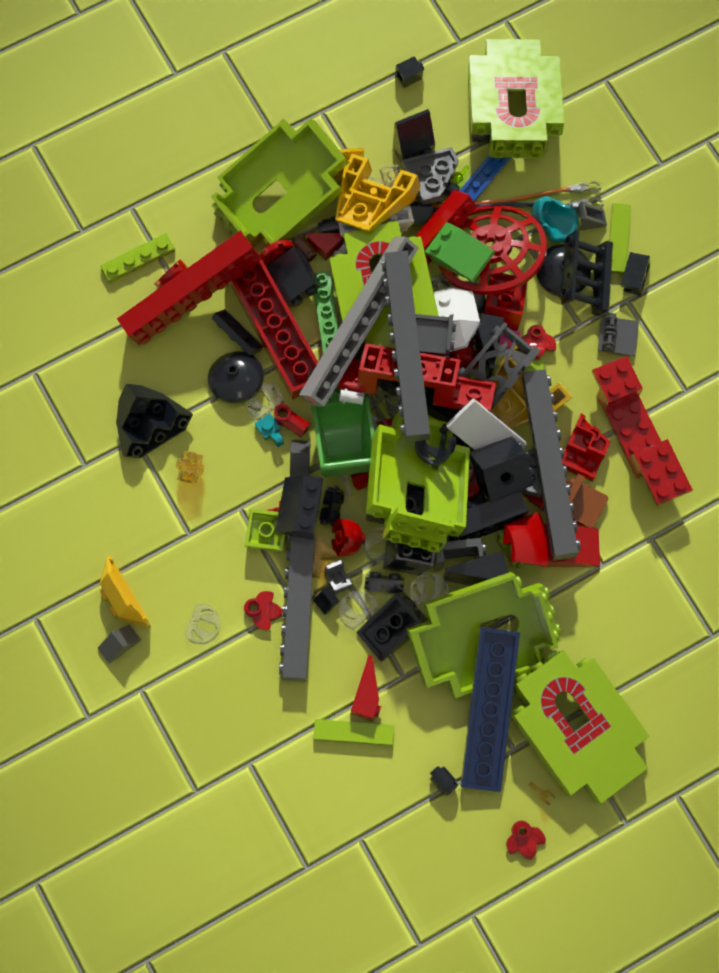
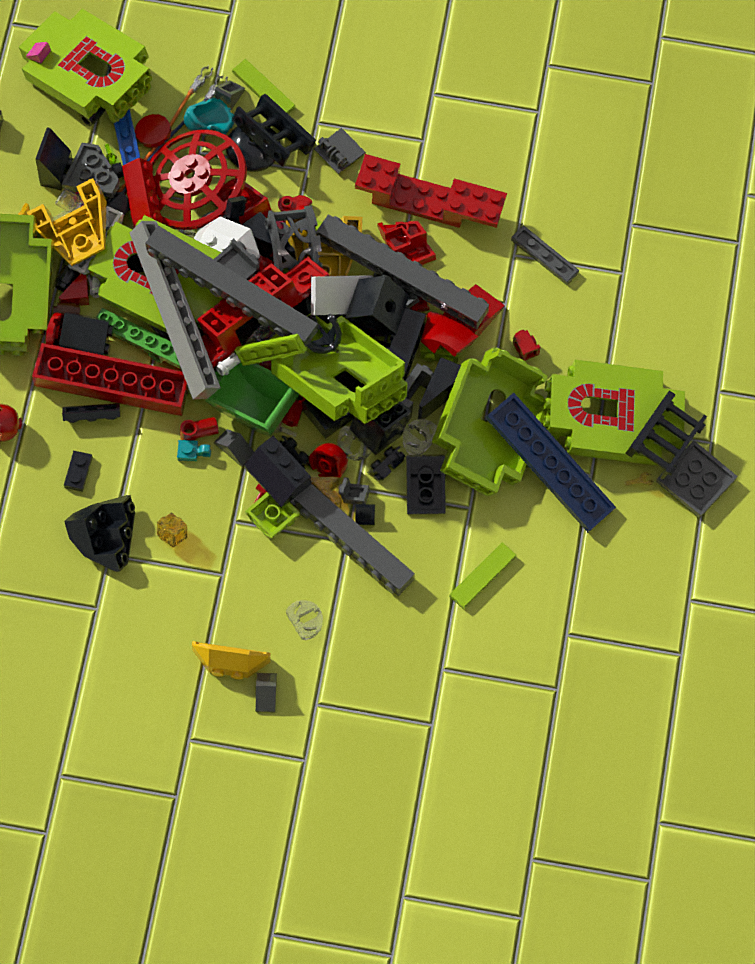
camera: 50 degrees left, 5 degrees down
red brick [117,230,261,346] -> none
black dish [208,351,264,403] -> none
red plate [244,591,283,630] -> none
clear piece [246,384,284,421] -> none
clear piece [339,591,378,630] -> none
red slope [350,655,382,722] -> none
bright green slope [425,222,495,282] -> none
black brick [430,766,459,796] -> none
red plate [506,820,546,860] -> none
dark orange bracket [568,474,609,528] -> none
black hinge [621,252,650,296] -> none
none -> slope [26,42,51,63]
none -> black plate [64,450,93,492]
none -> red tile [135,114,172,148]
none -> black plate [225,196,247,224]
none -> lime tile [234,334,307,366]
none -> dark grey tile [511,225,579,285]
none -> red brick [513,330,541,361]
none -> black fence [625,390,707,479]
none -> dark grey plate [656,441,738,518]

